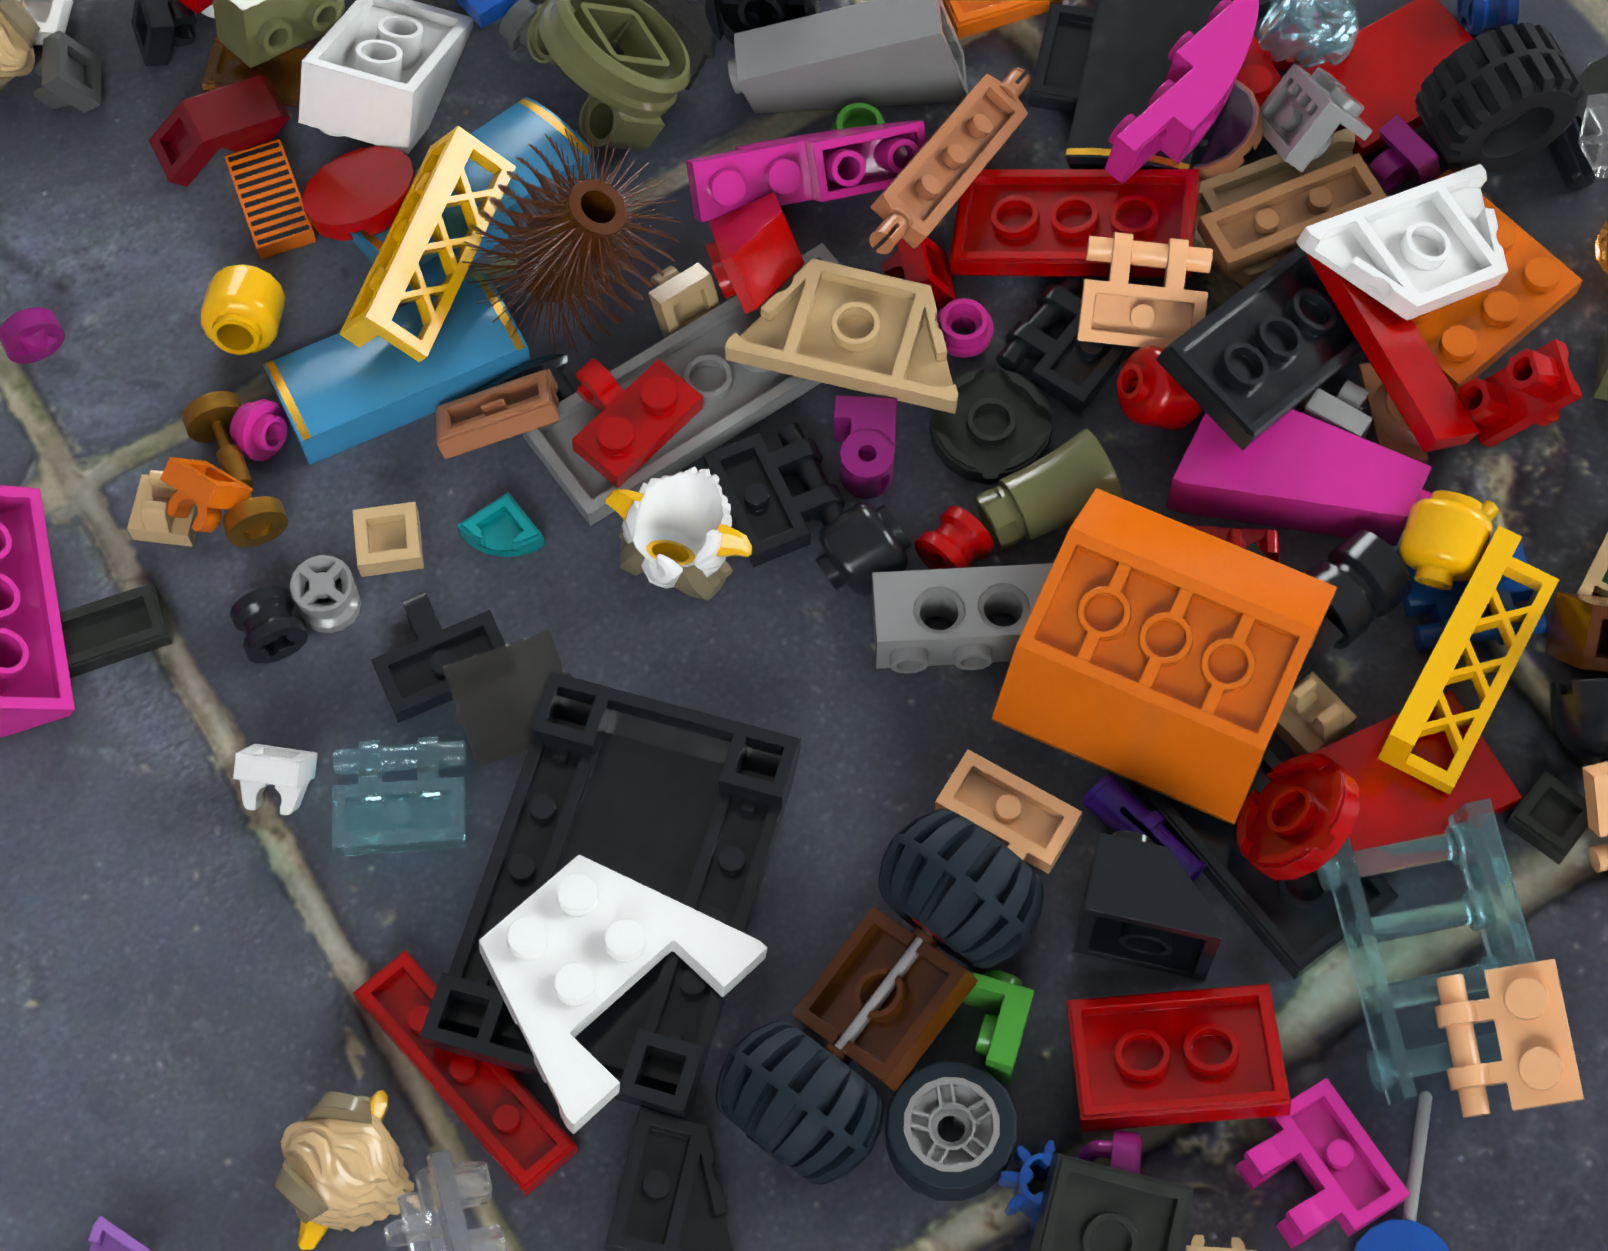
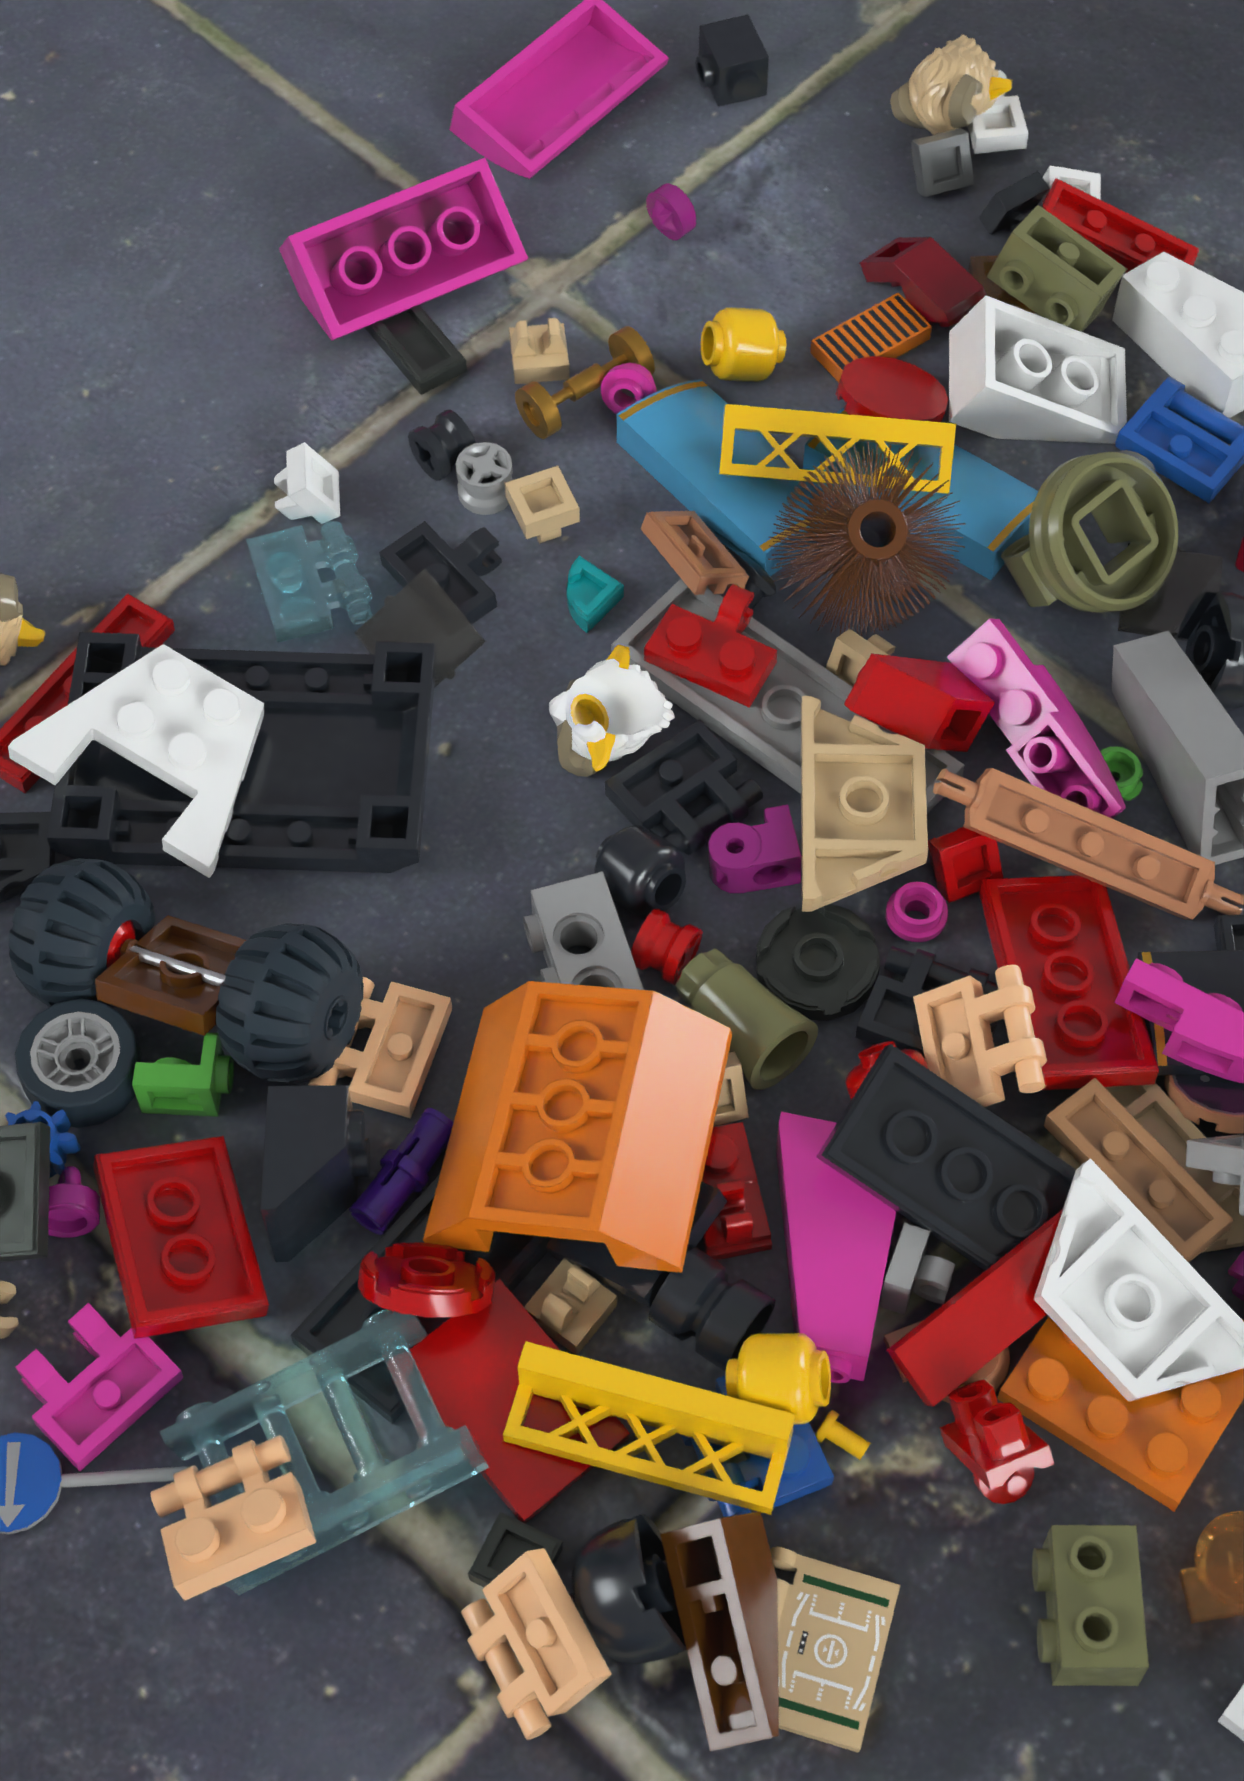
camera: 75 degrees right, 5 degrees down
orange tile [160,457,253,533] -> none

